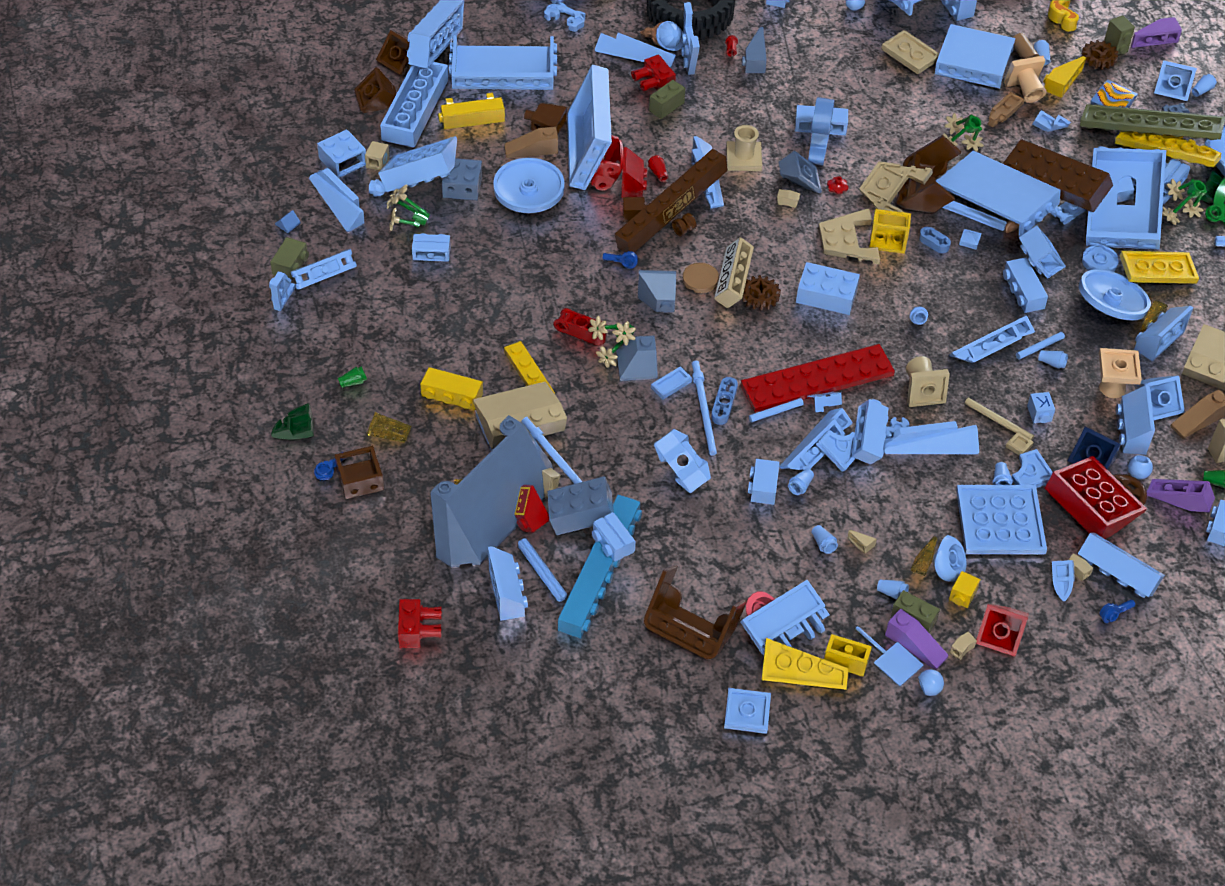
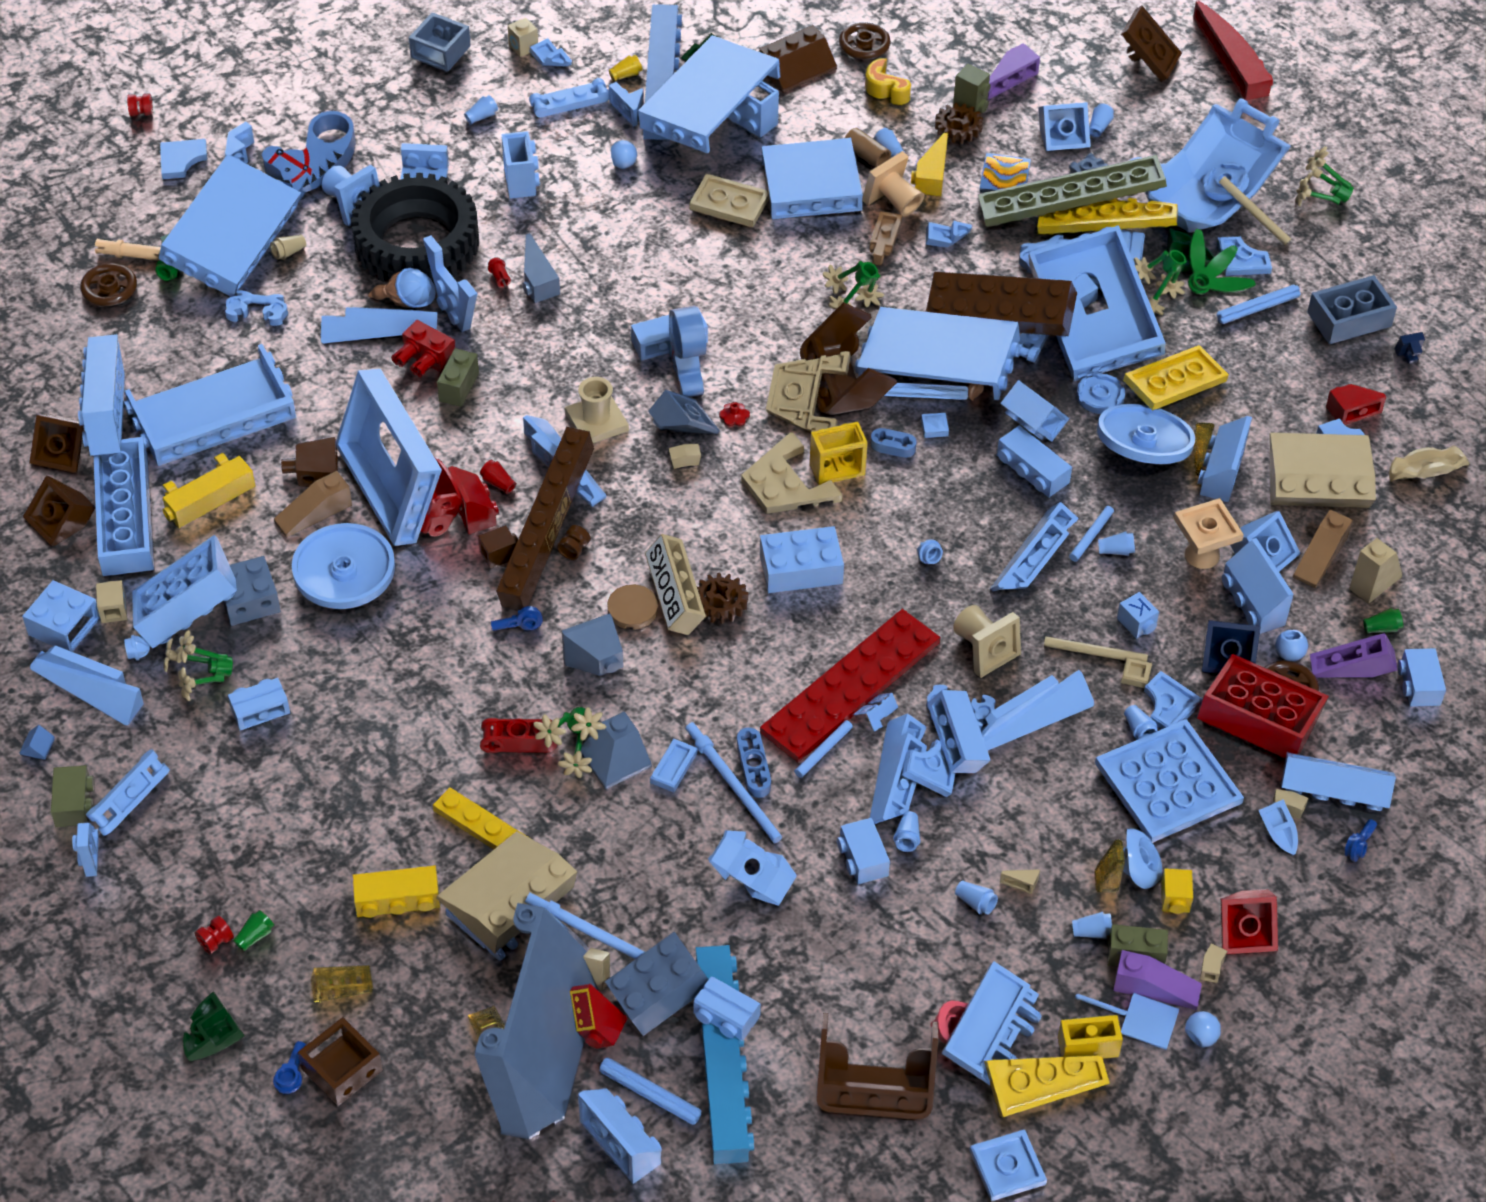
camera: 25 degrees left, 0 degrees up
none -> red wheel [194,916,234,955]

